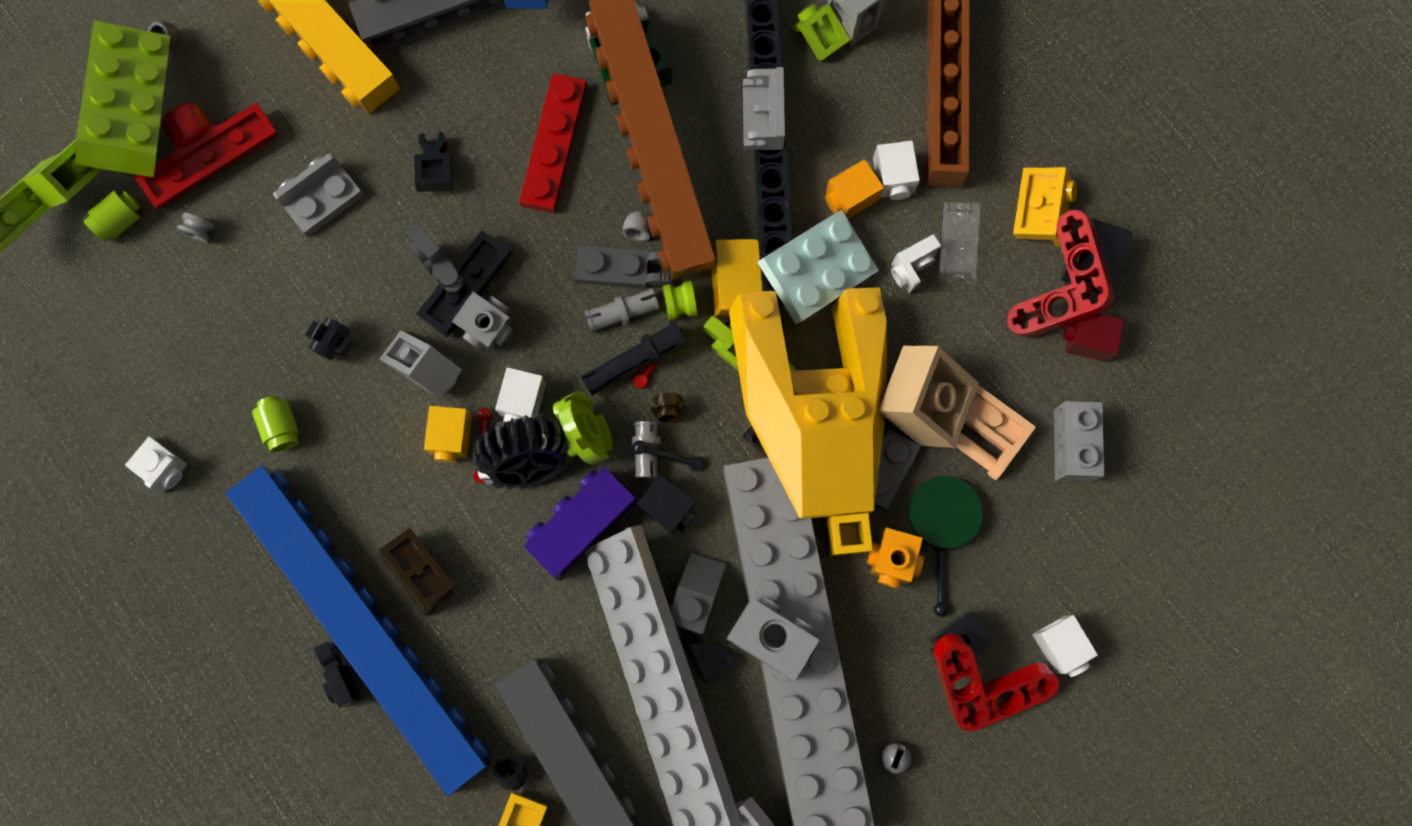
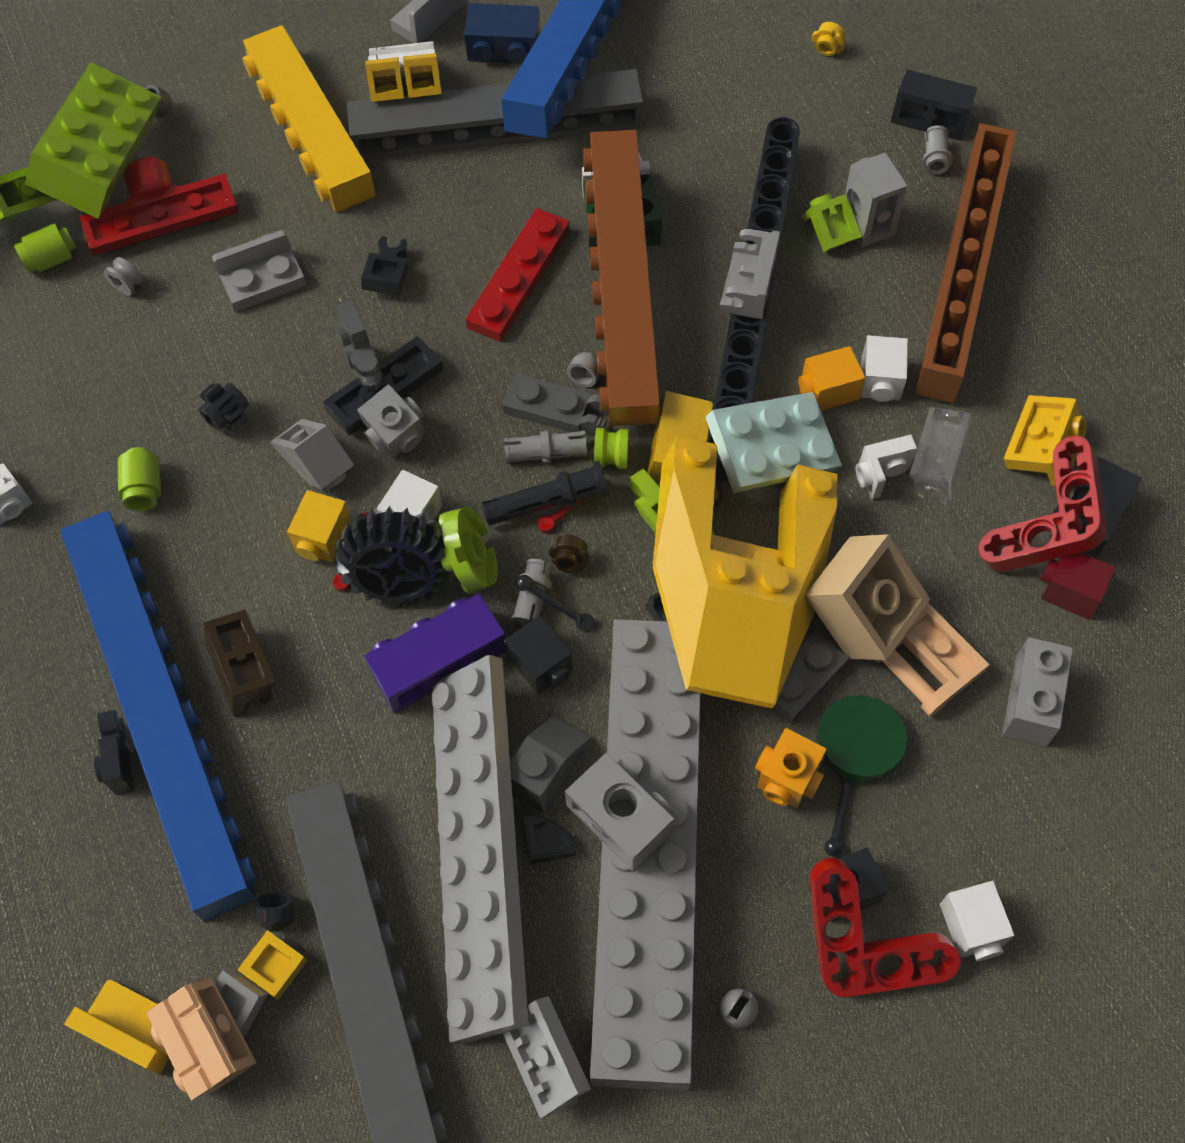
camera: 15 degrees right, 15 degrees down
yellow brick [826,513,873,557] -> none

